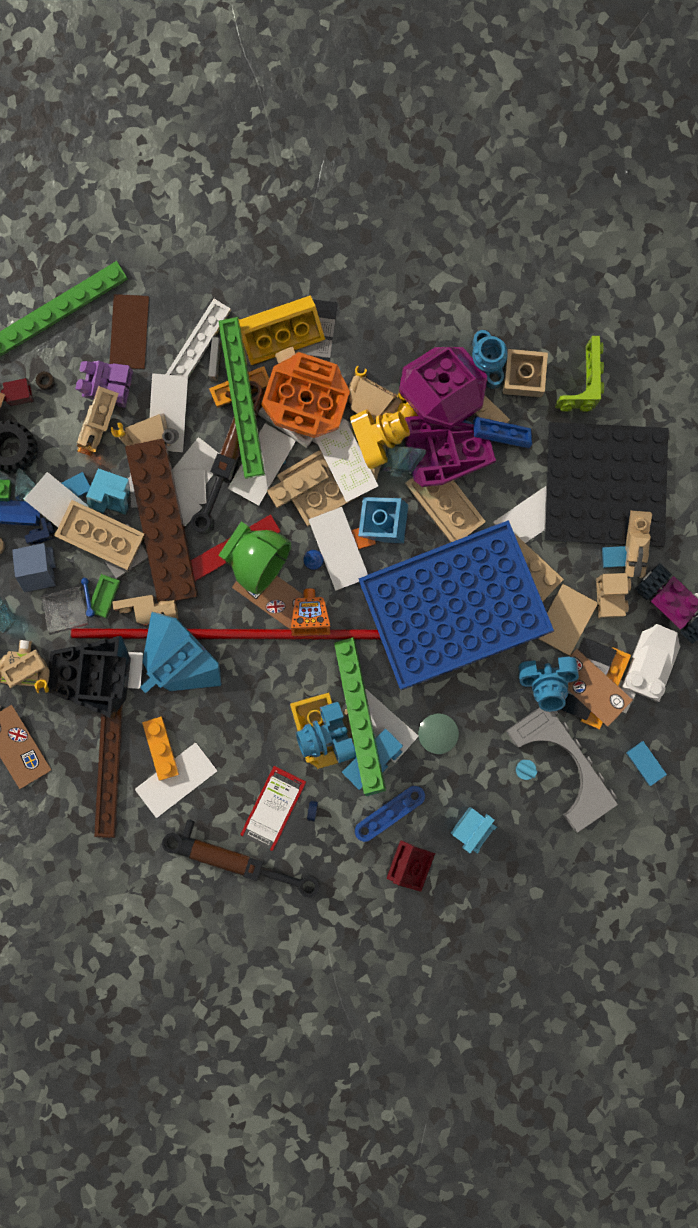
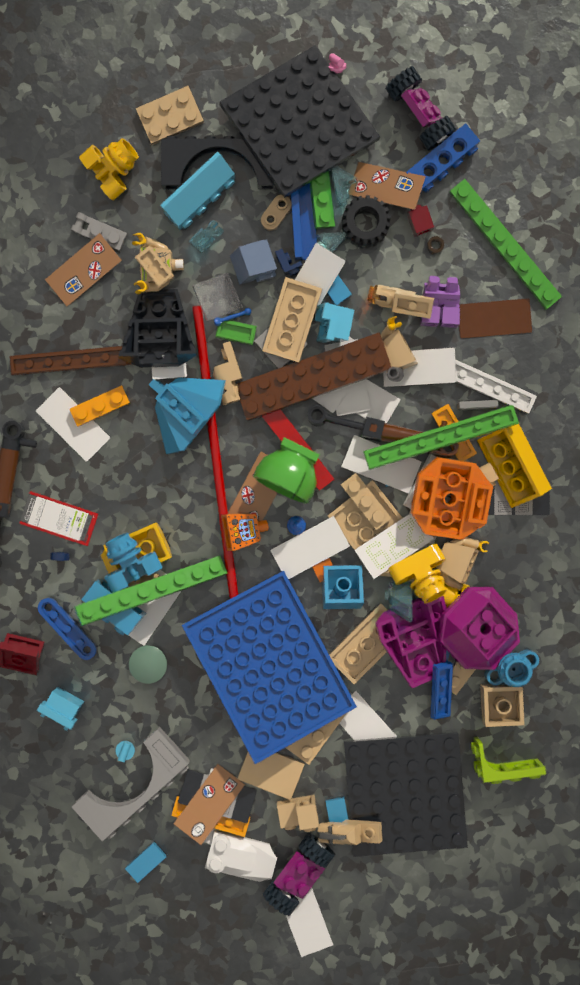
camera: 80 degrees right, 5 degrees up
dark azure beam [518,657,579,712] -> none

